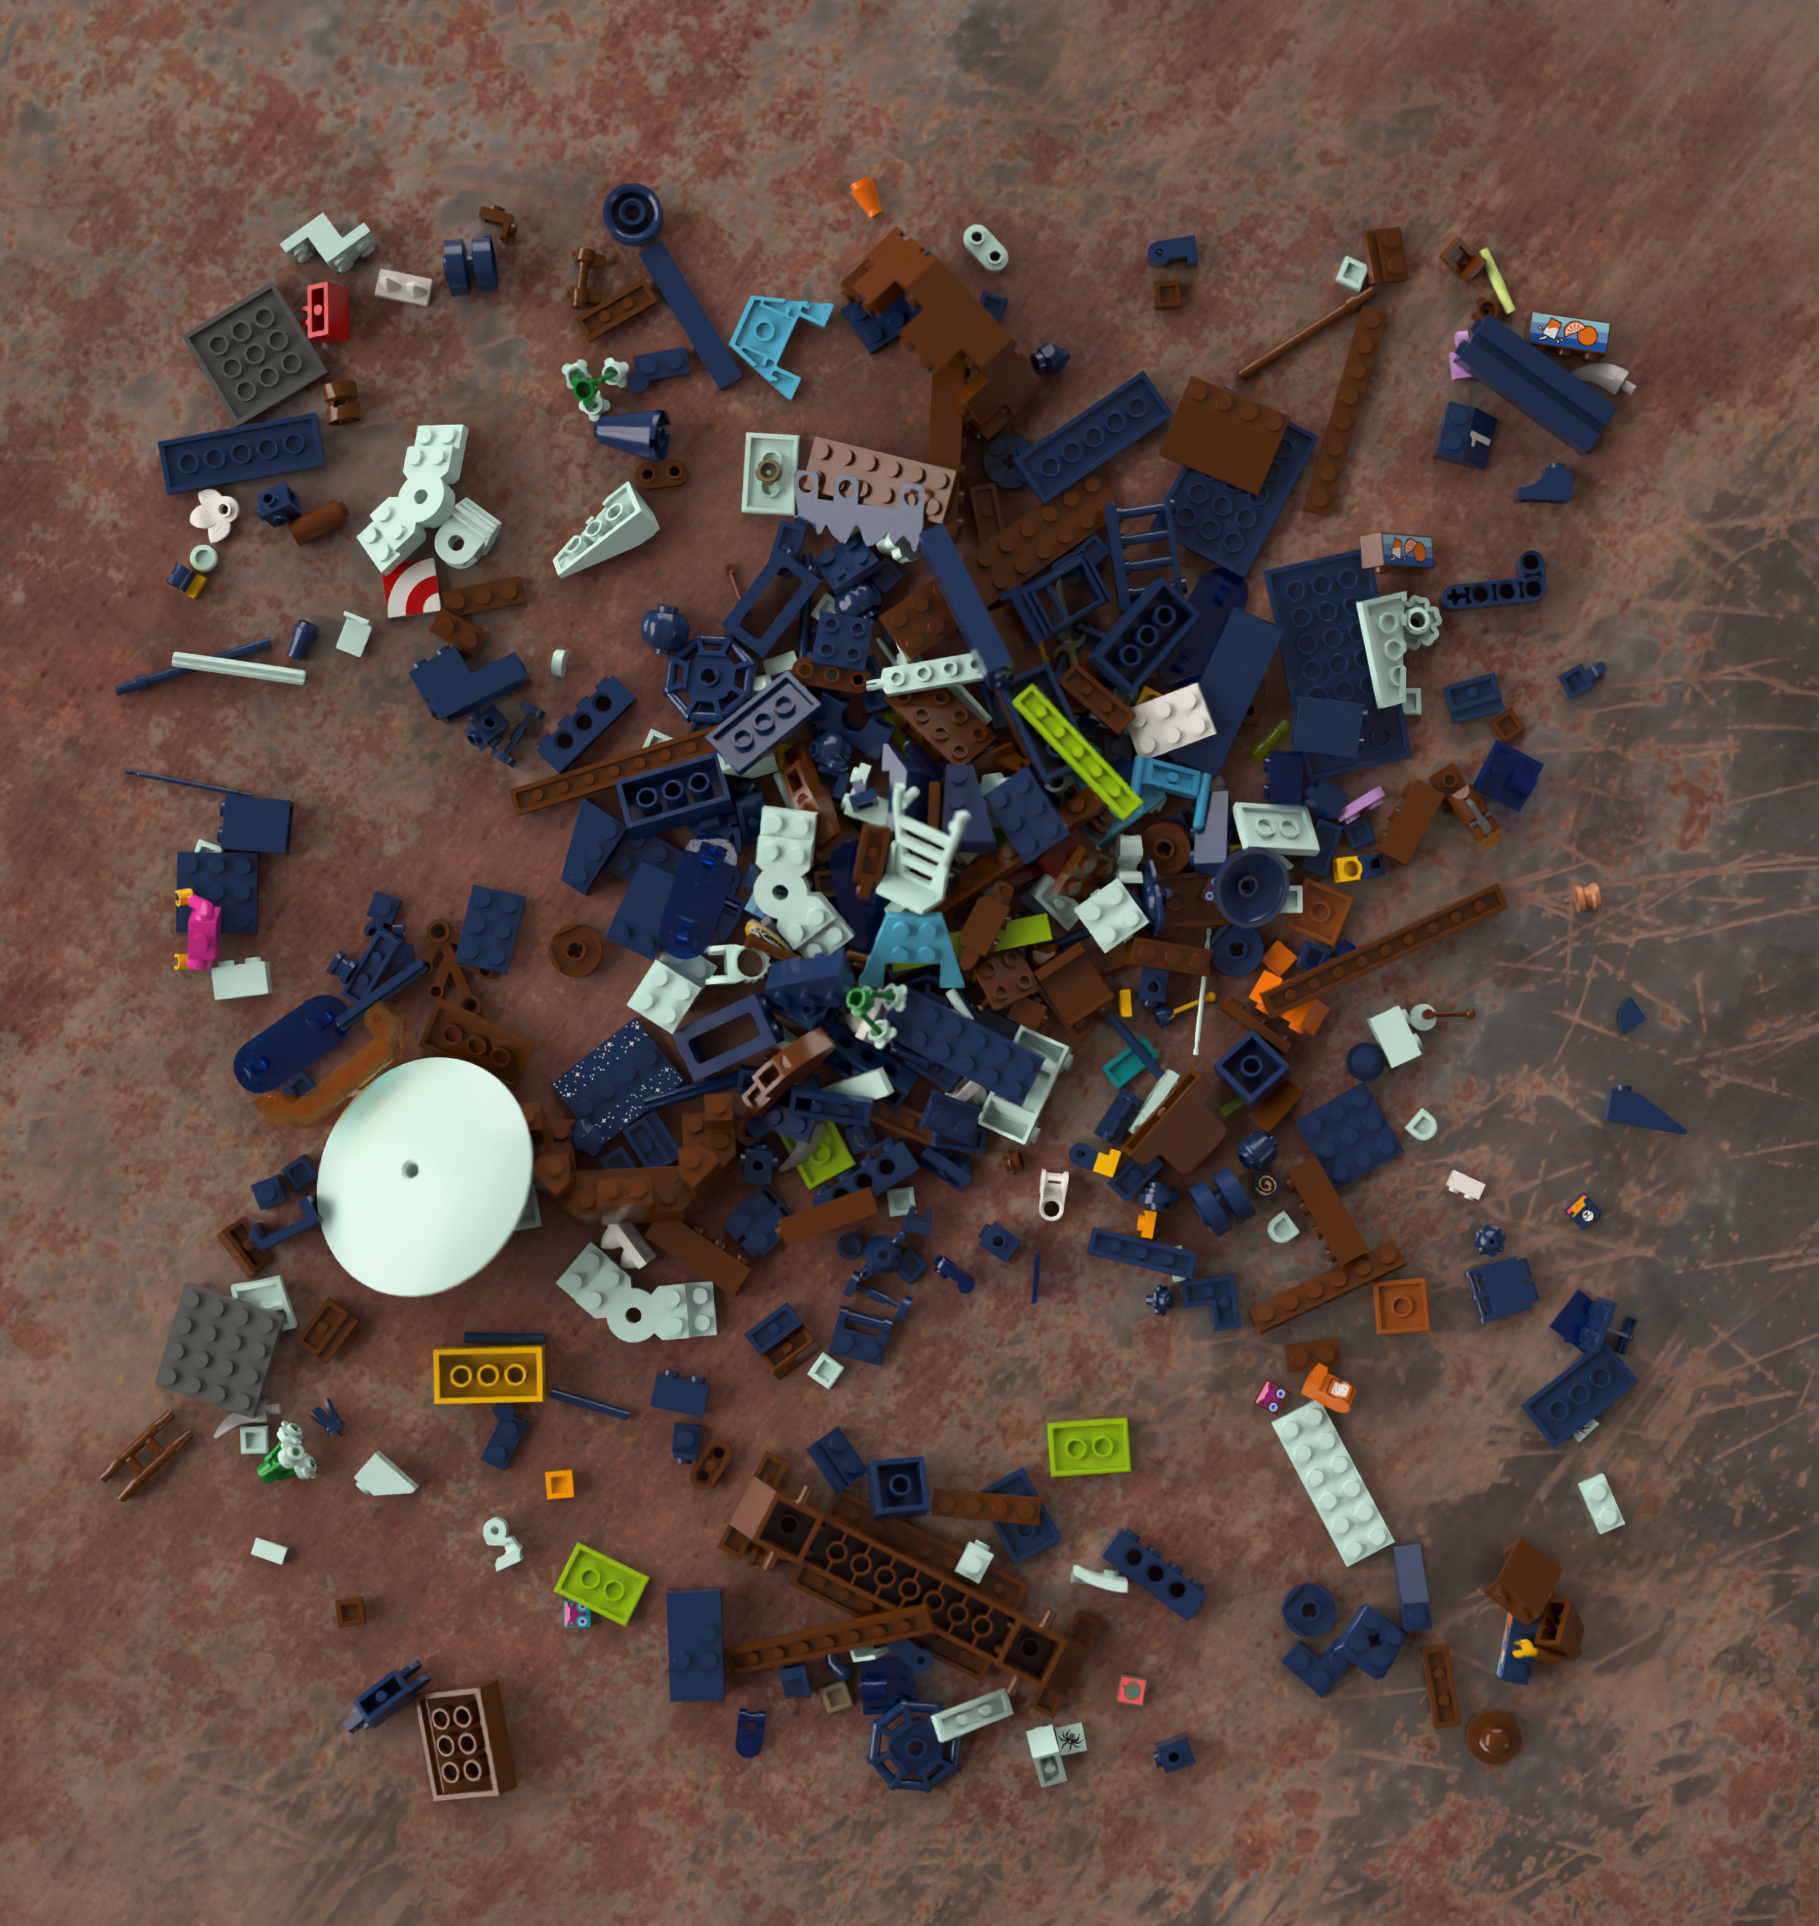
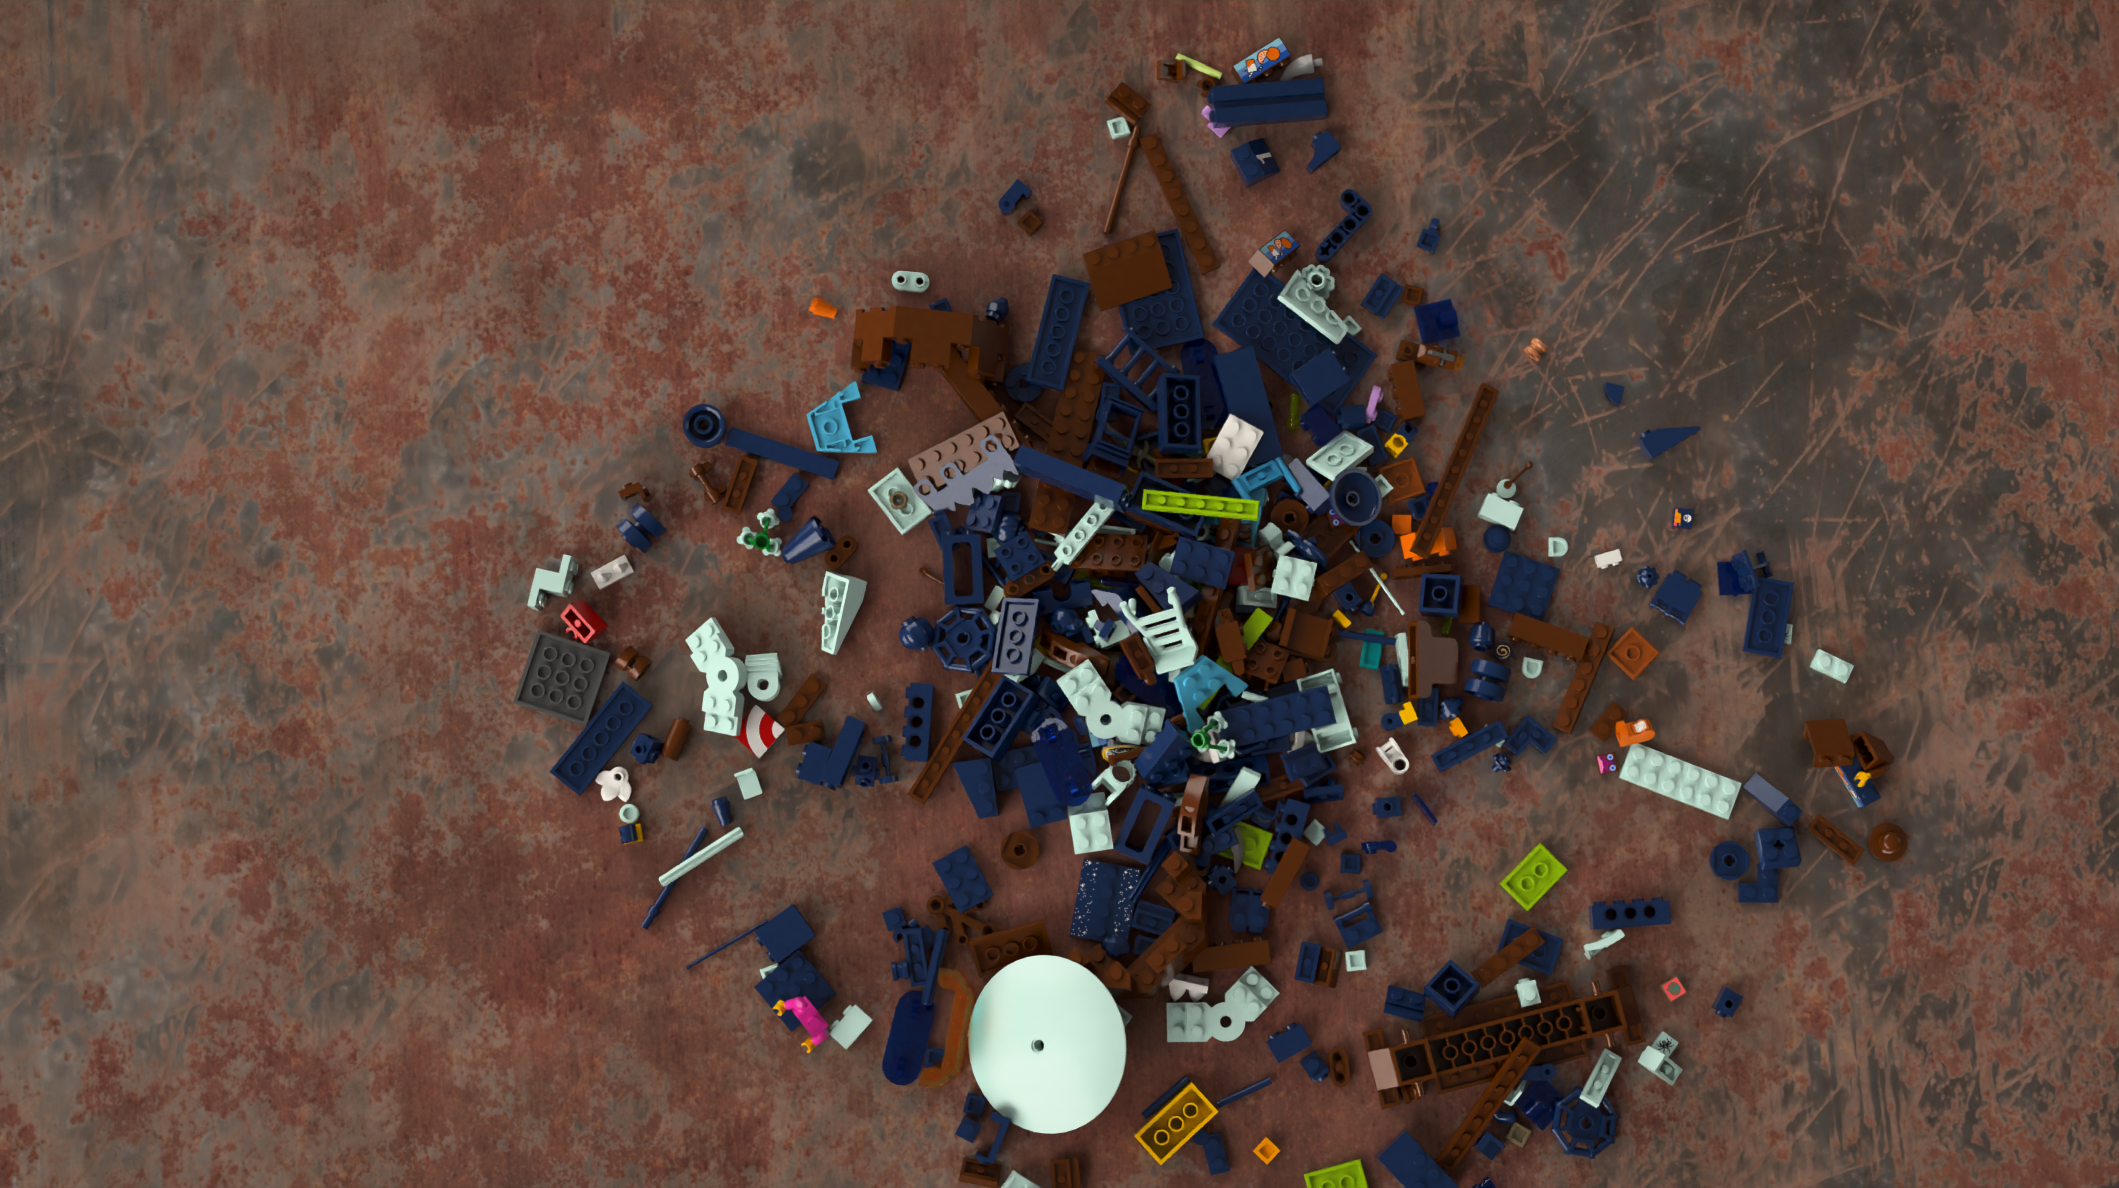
camera: 40 degrees left, 5 degrees down
dark blue piece [860,1230,907,1280] -> none

